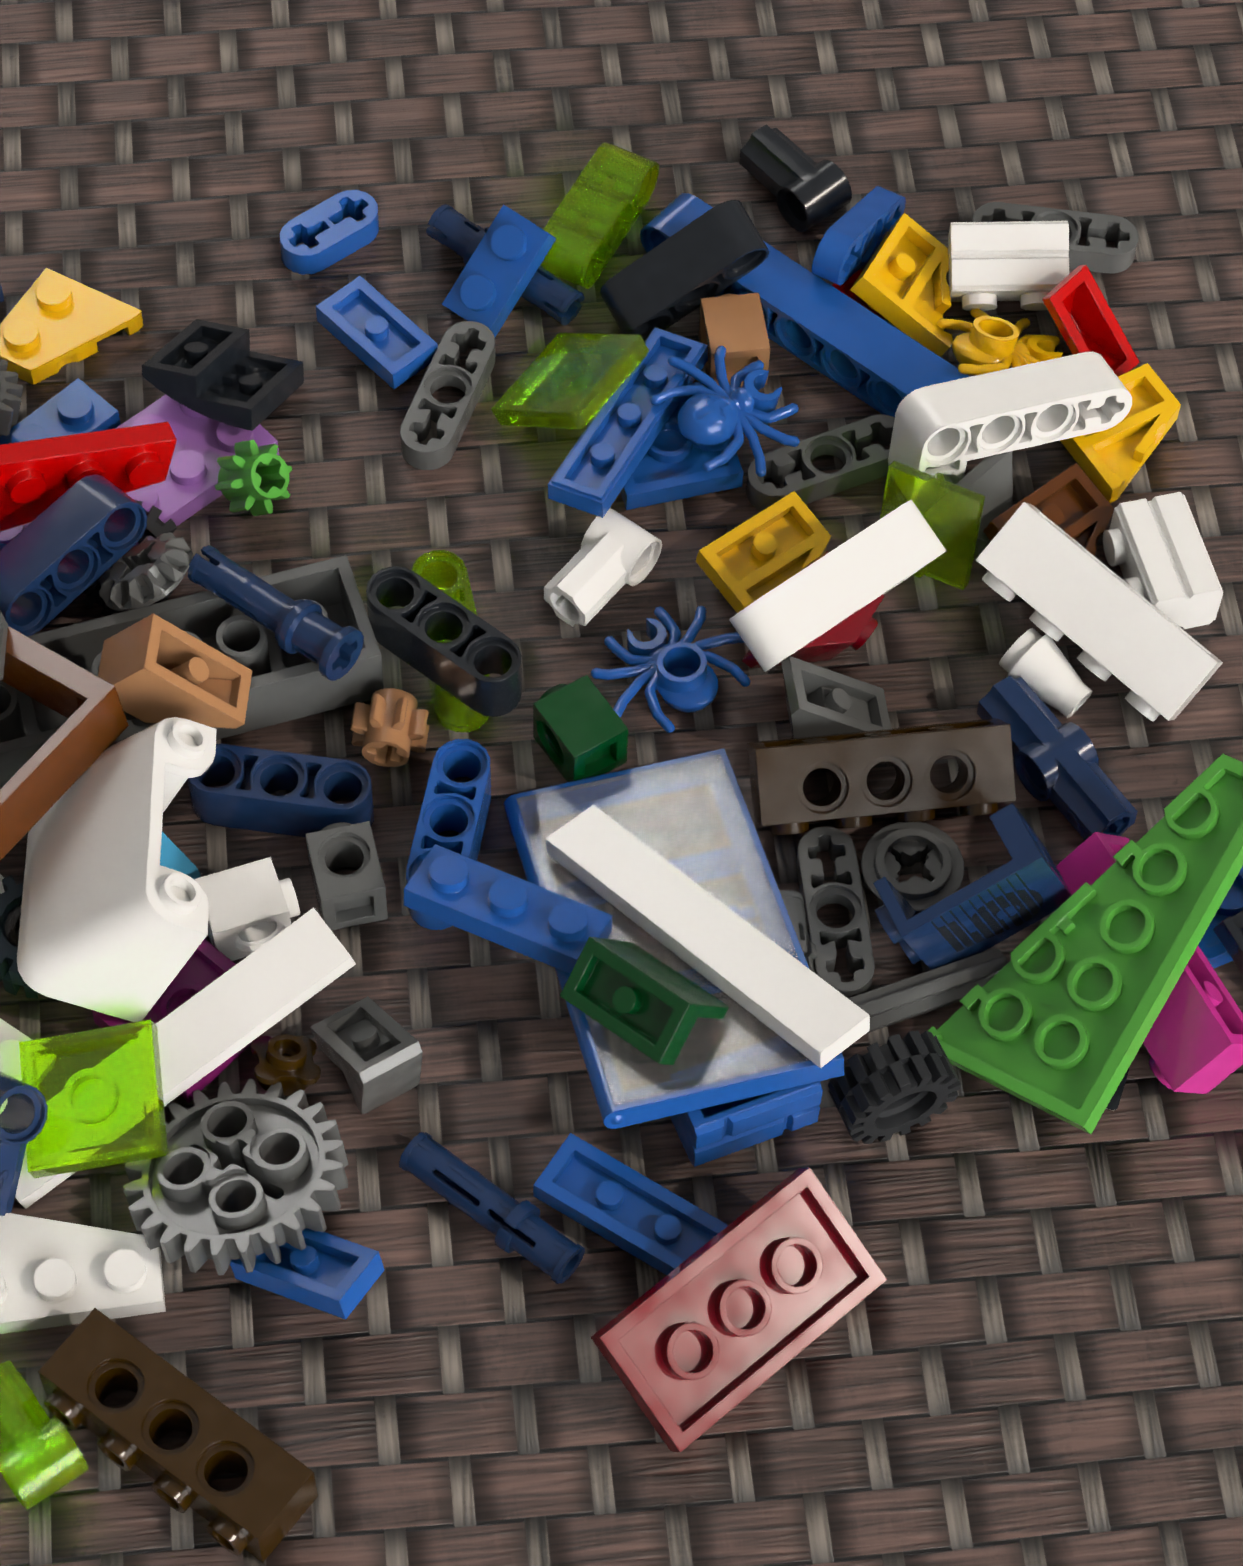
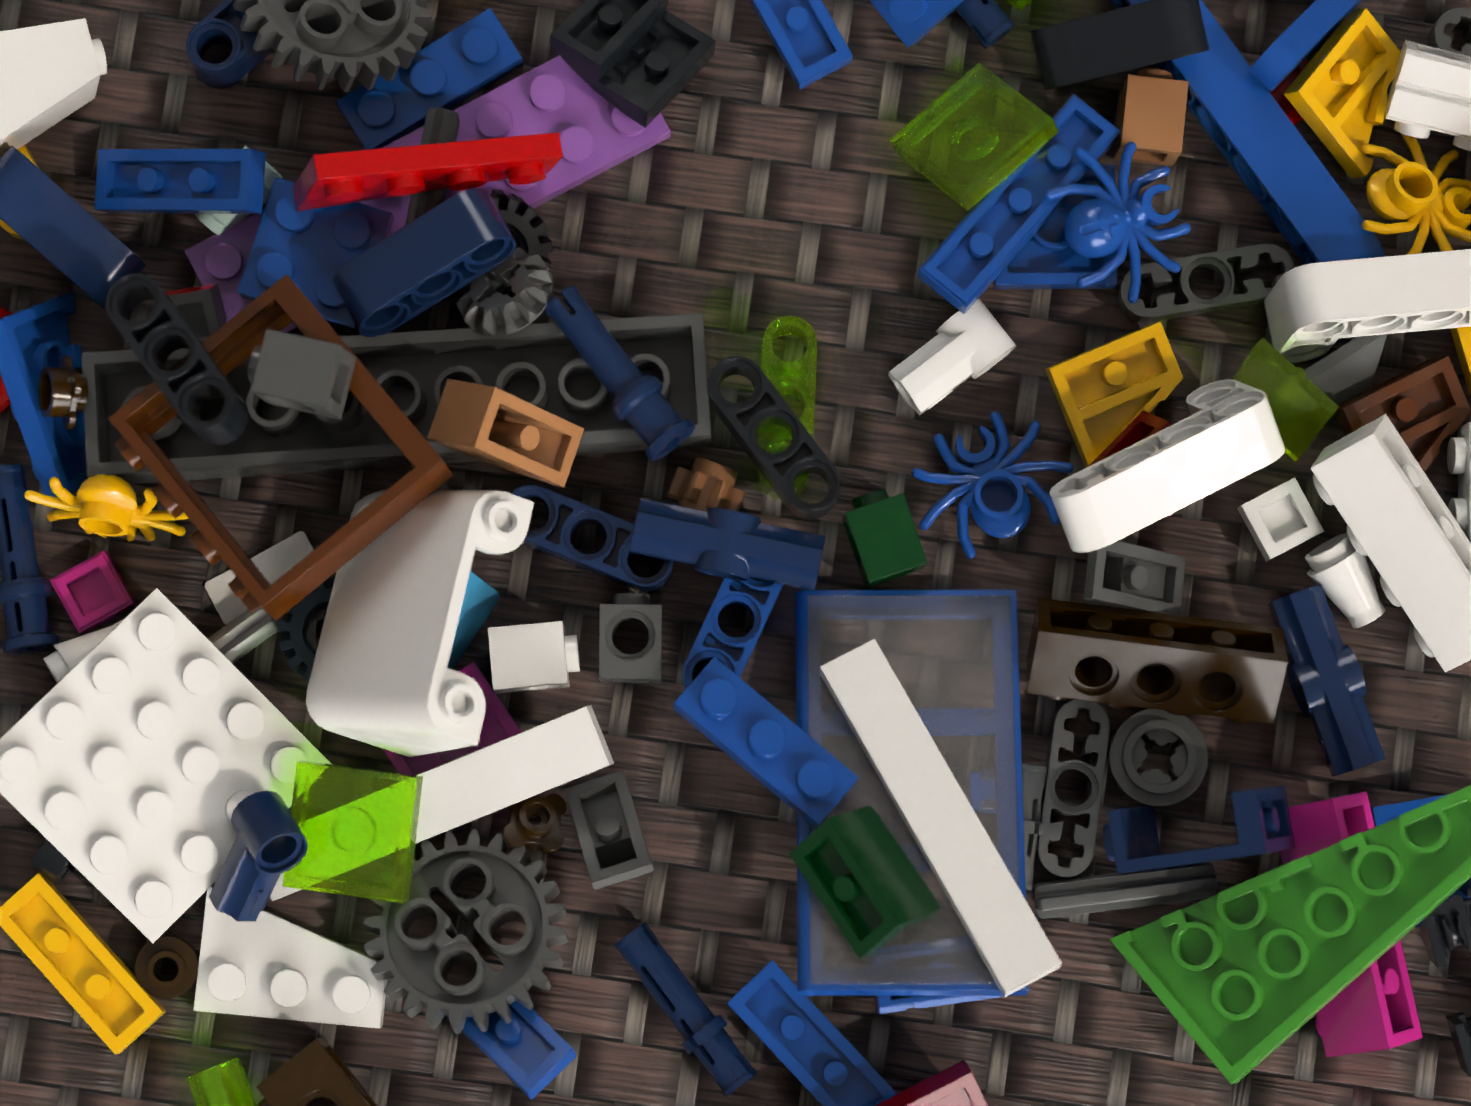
camera: 10 degrees right, 25 degrees up
bright green gear [215,440,292,516] -> none
dark grey beam [400,321,495,470] -> none
black tyre [828,1030,961,1144] -> none
none -> dark blue piece [630,498,826,590]
none -> white plate [1237,477,1324,562]

